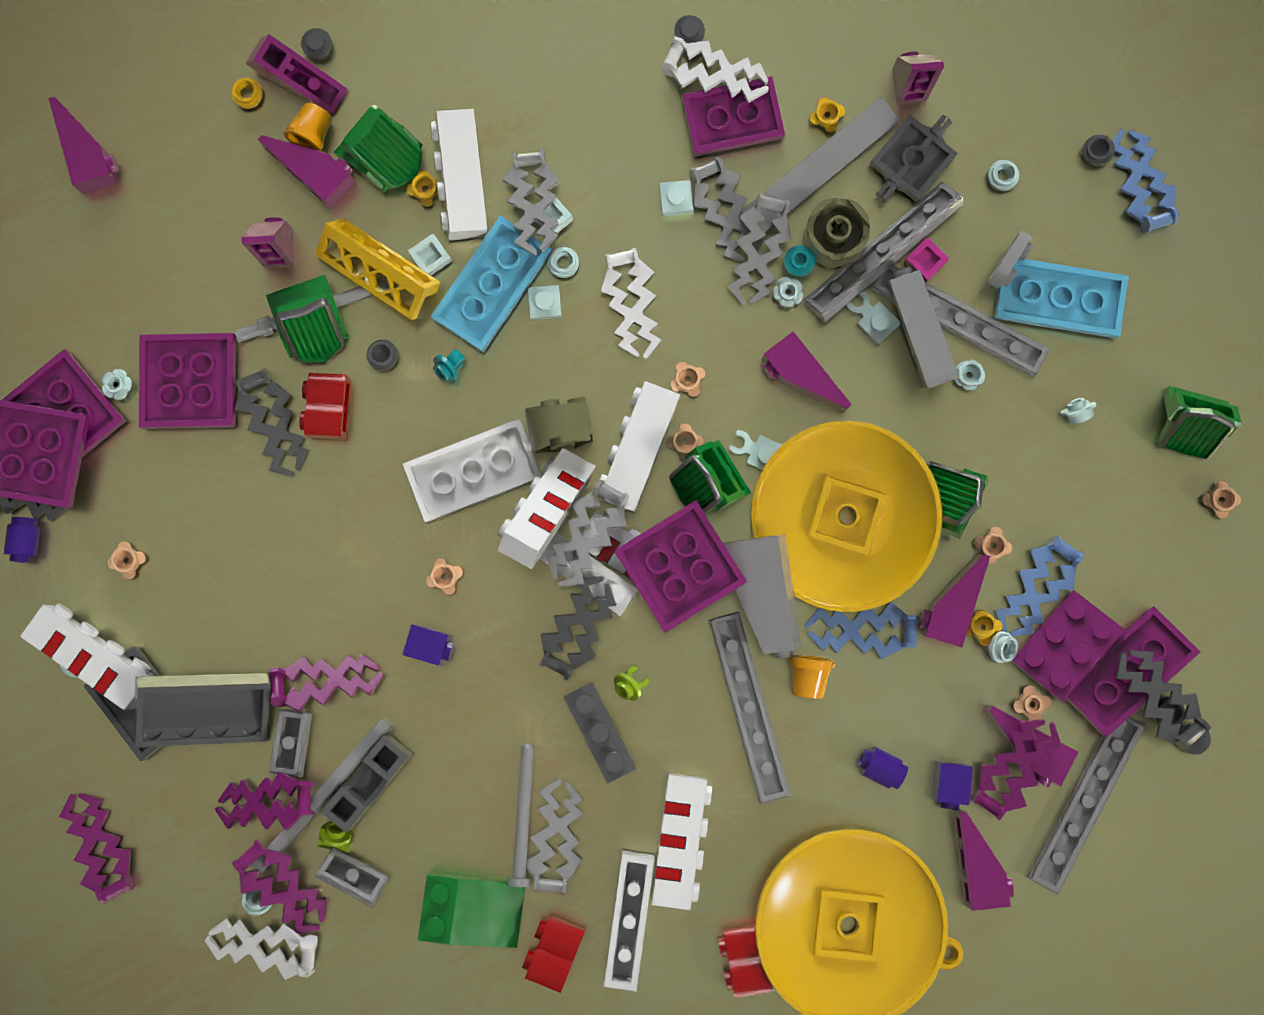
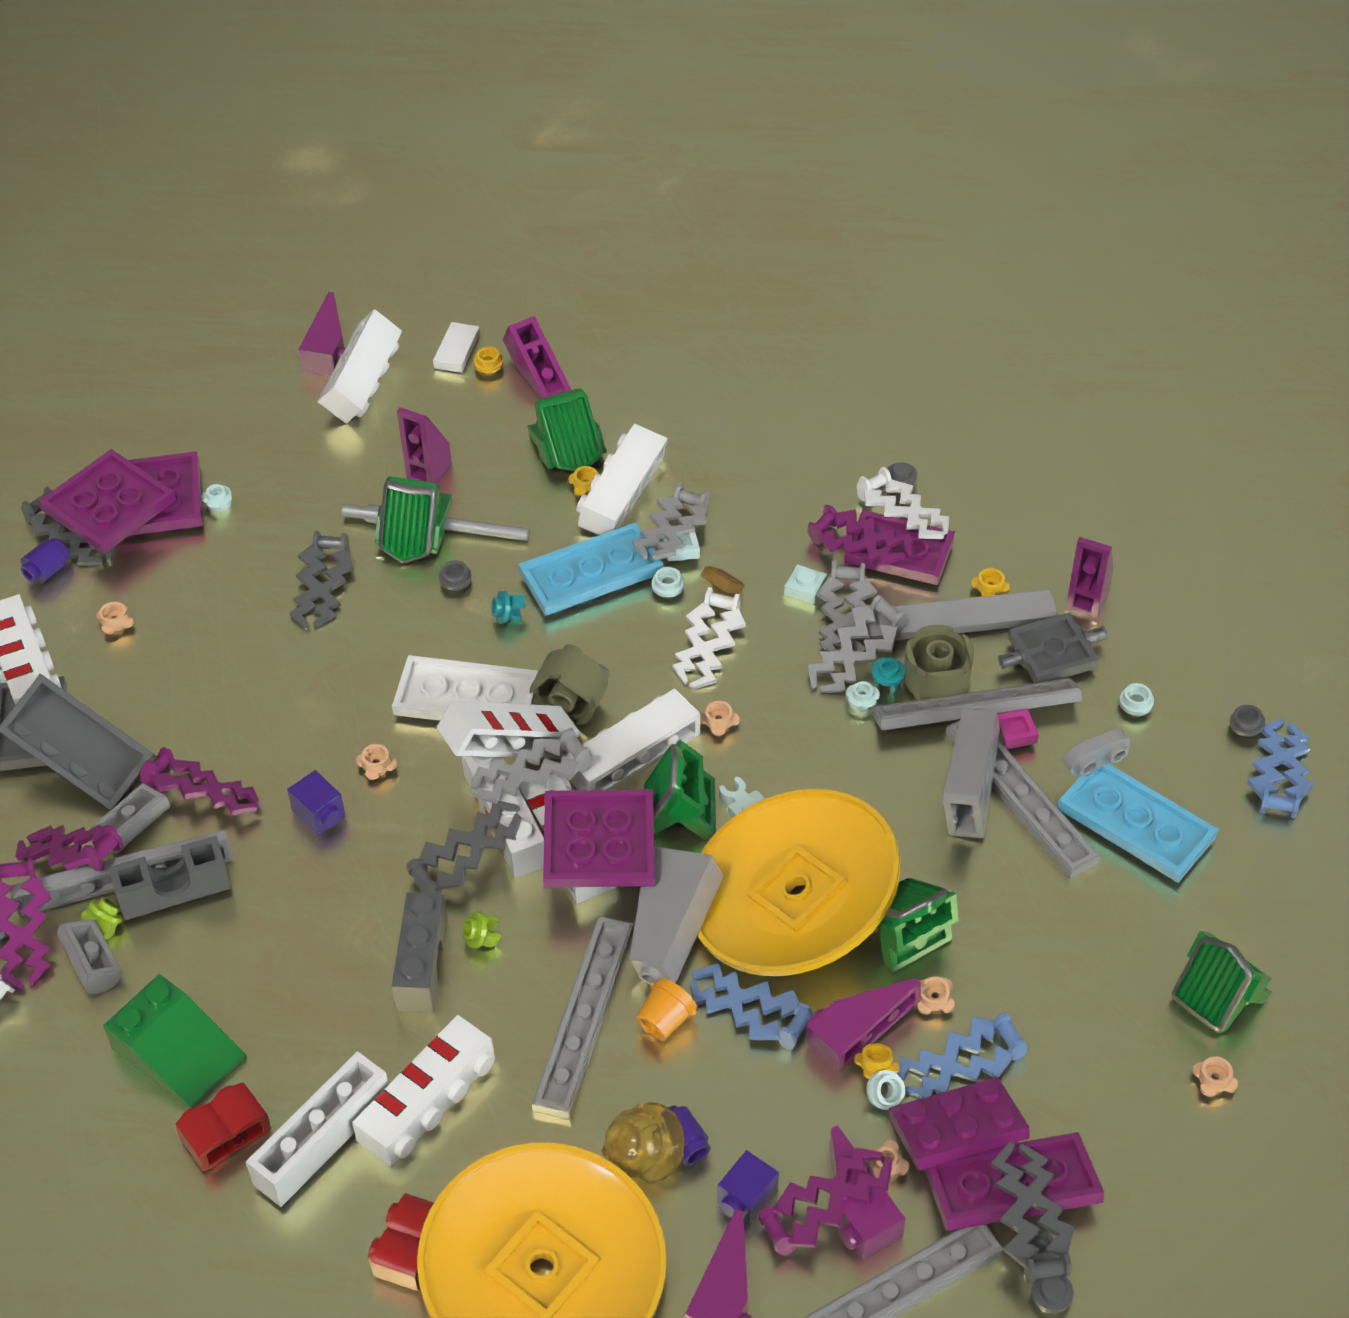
camera: 30 degrees right, 35 degrees down
magenta plate [139,333,236,429] -> none
magenta slope [258,135,356,210] -> none
light orange piece [283,103,332,151] -> none
red brick [299,373,351,440] -> none
dark grey plate [301,28,332,59] -> none
yellow fence [314,218,441,320] -> none
light aqua plate [408,234,452,276] -> none
light grey bar [507,744,534,887] -> none
light grey piece [526,779,583,896] -> none
light aqua plate [528,285,562,321] -> none
magenta slope [761,331,852,413] -> none
light aqua plate [845,291,901,347] -> none
light aqua plate [955,360,985,390] -> none
light aqua plate [1061,398,1096,424] -> none
none -> white brick [317,309,402,423]
none -> white tile [433,322,480,373]
none -> clear yellow helmet [601,1102,685,1184]
none -> pearl gold tile [700,566,745,594]
none -> magenta piece [807,504,913,565]

